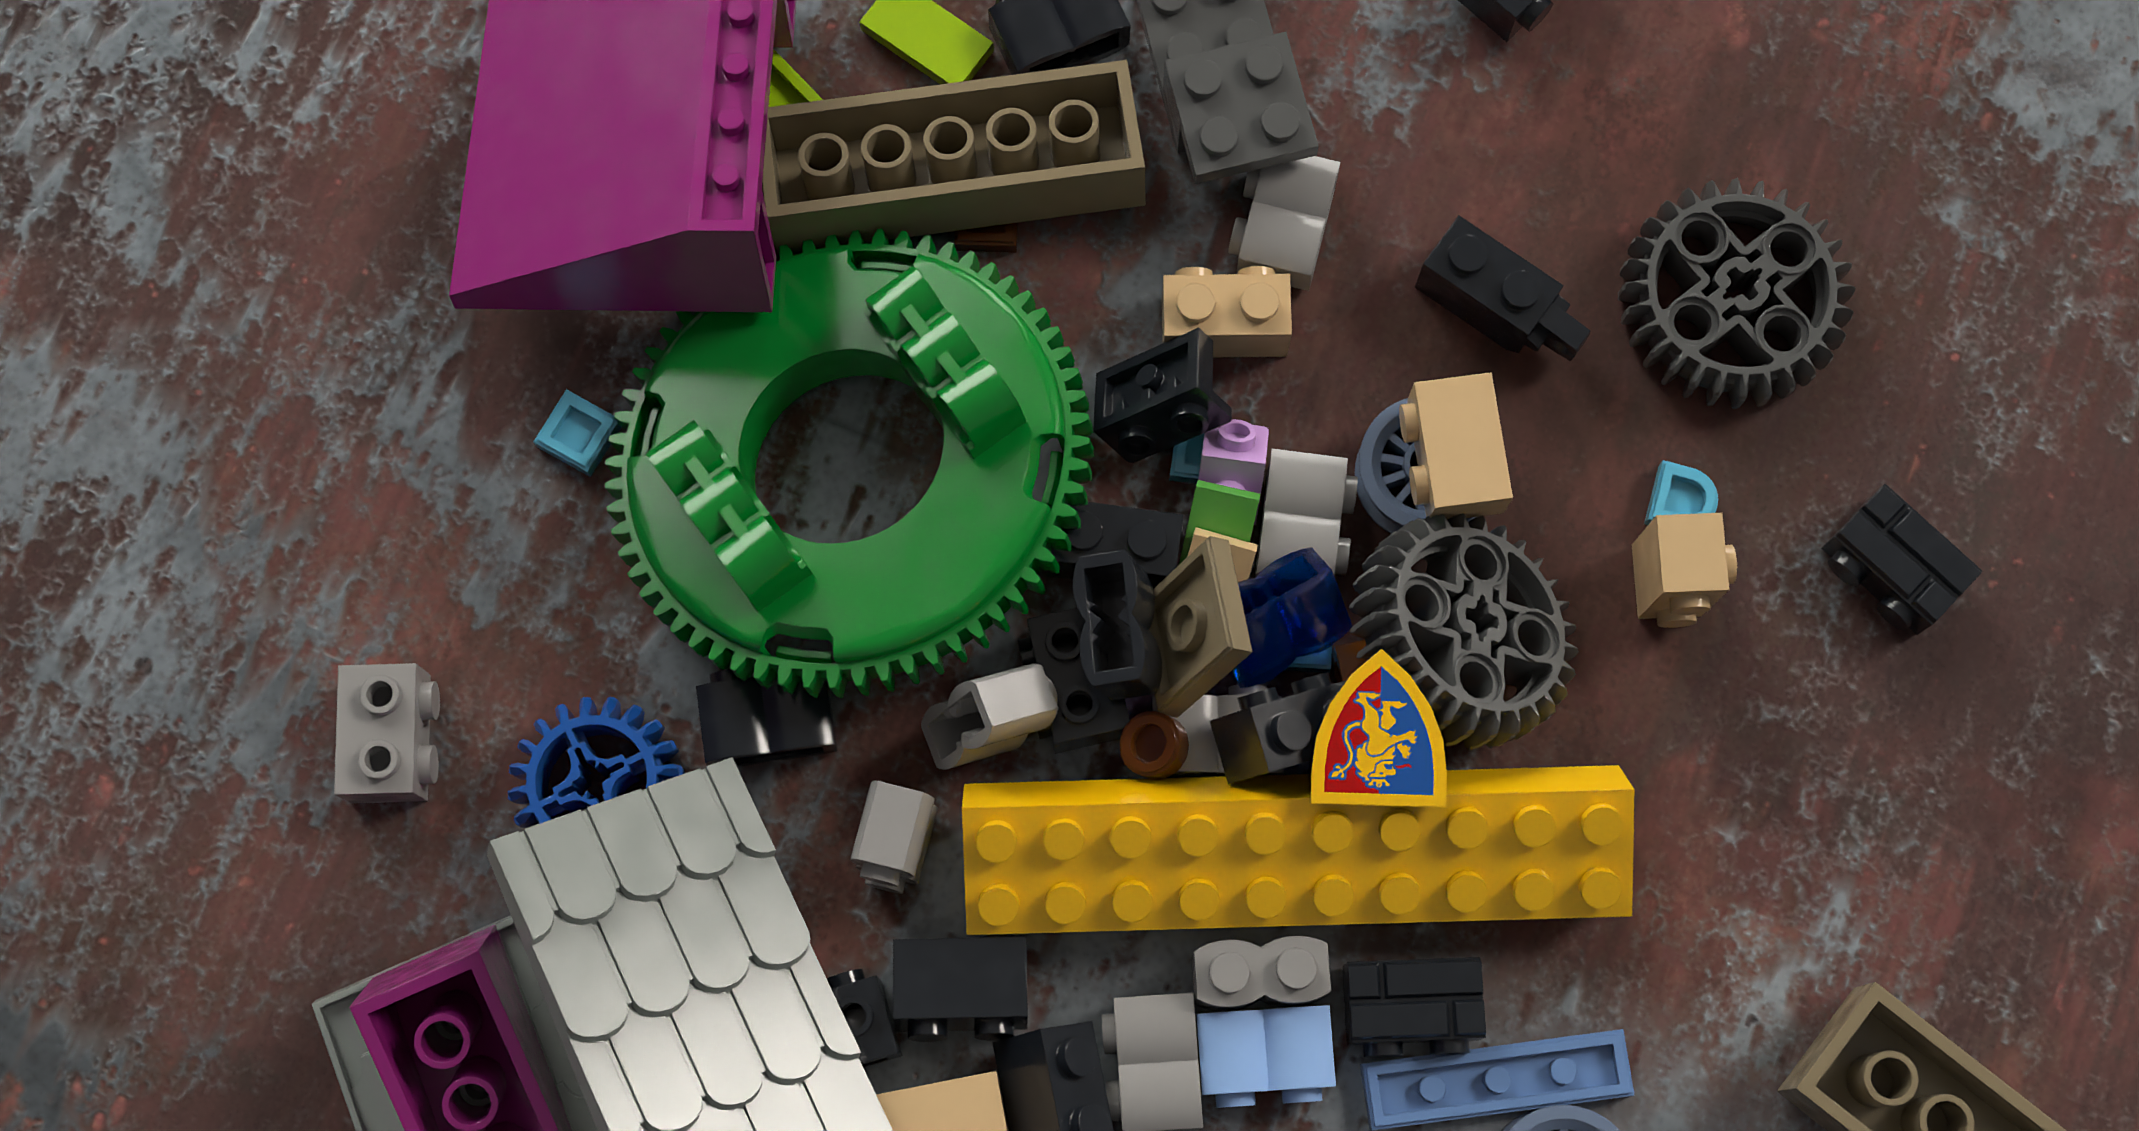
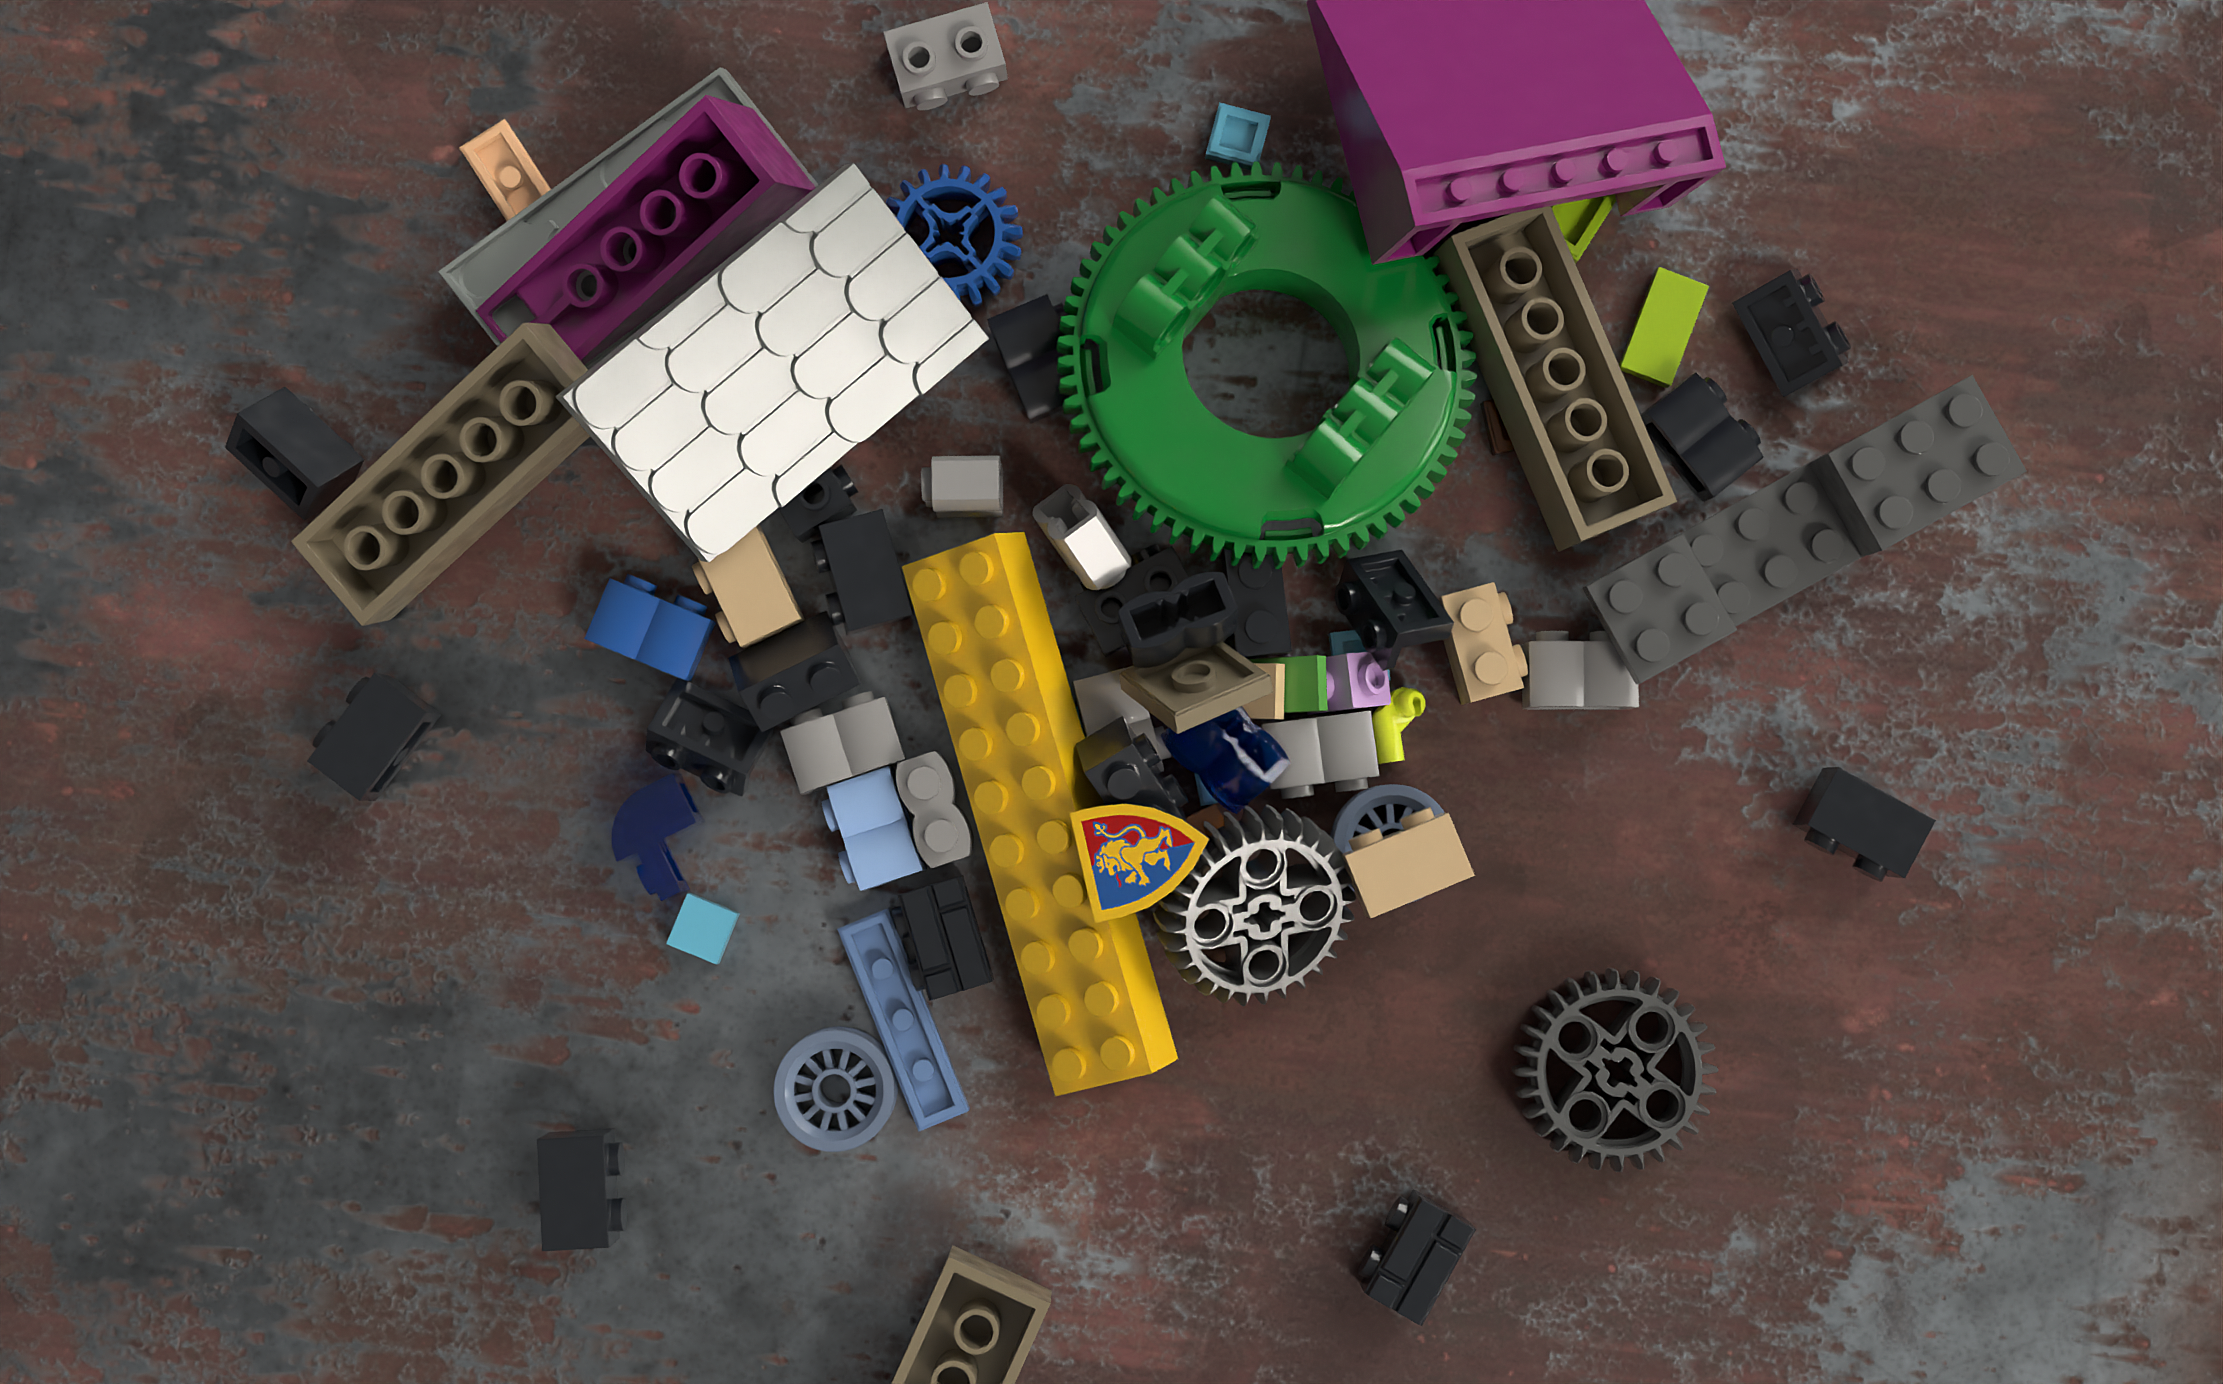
camera: 70 degrees right, 10 degrees up
reddish brown tile [1120,711,1189,779] -> none
black hinge [1415,215,1591,361] -> none
tan brick [1632,513,1737,628] -> none
medium azure tile [1644,460,1718,525] -> none
none -> neon yellow arm [1372,687,1426,764]

